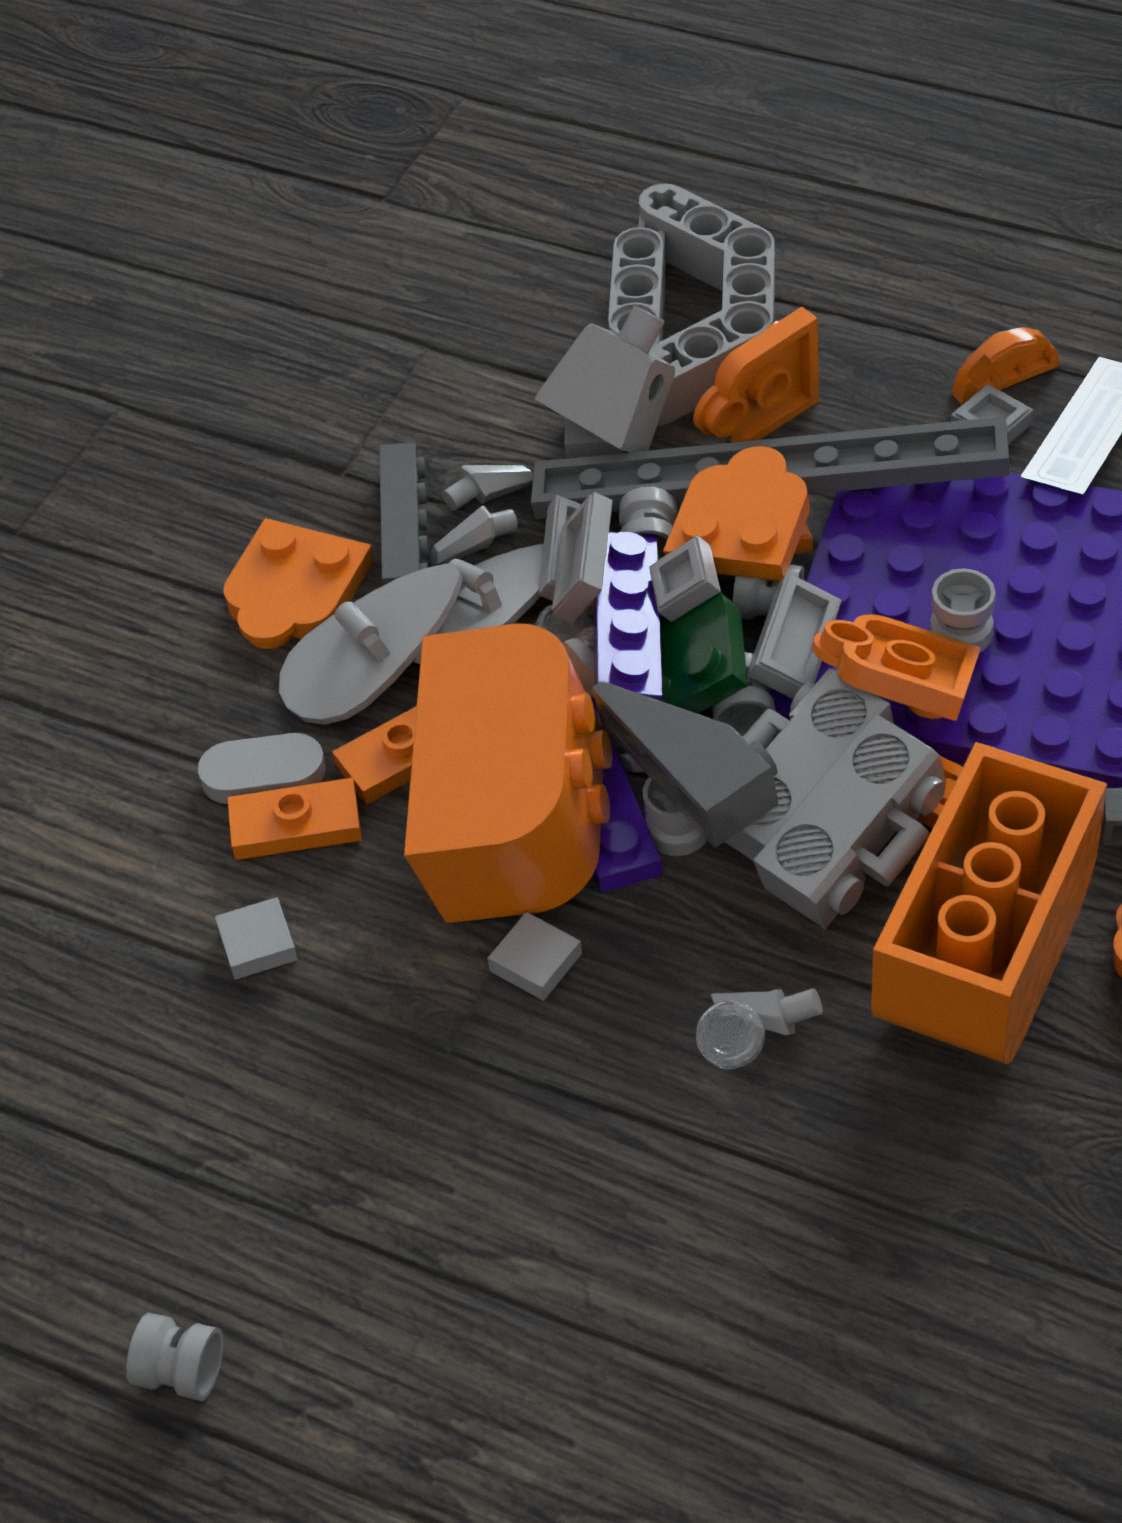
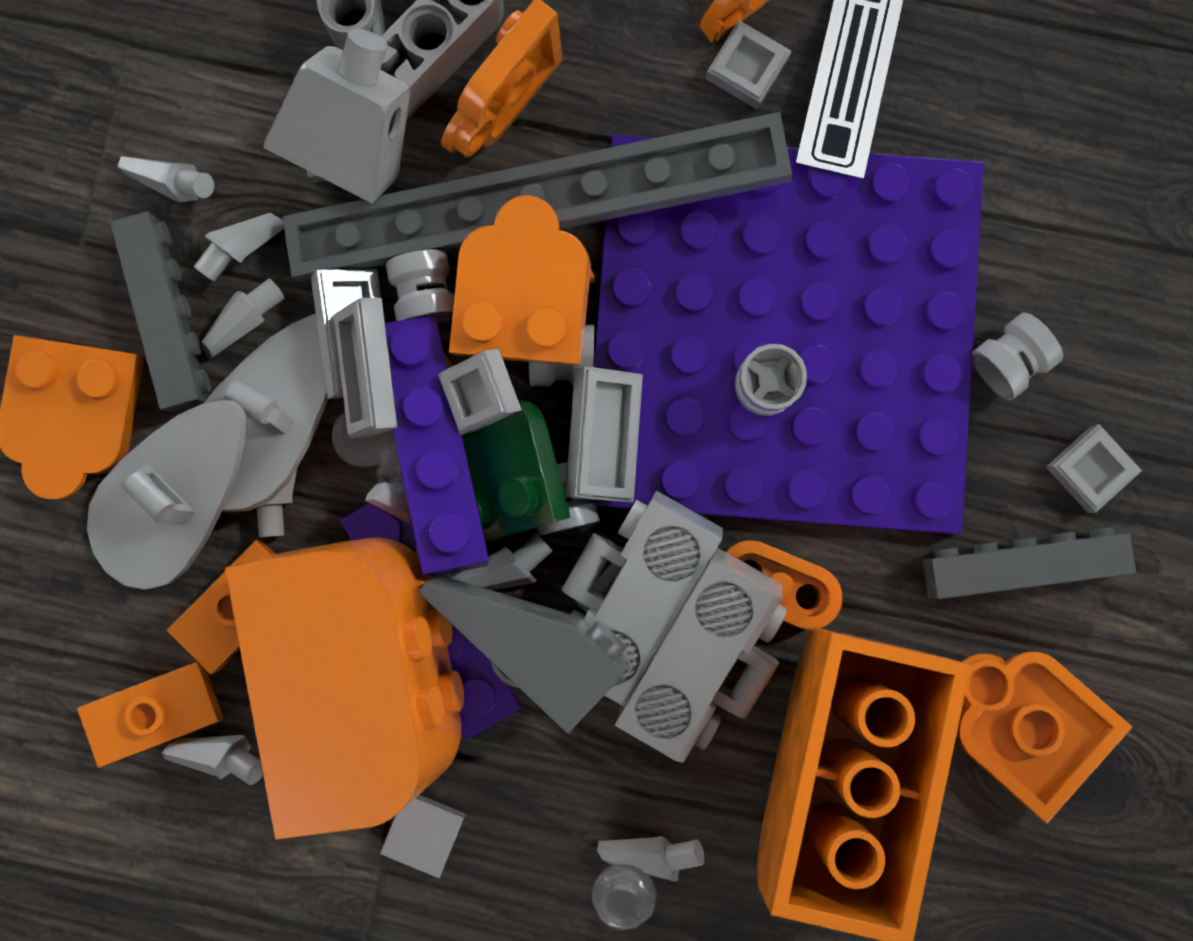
camera: 15 degrees left, 35 degrees up
light grey tile [198,733,326,804] -> none
light grey tile [215,897,298,980] -> none
orange plate [811,614,981,721] -> none
none -> light grey bar [117,156,214,203]
none -> light grey bar [161,735,263,785]

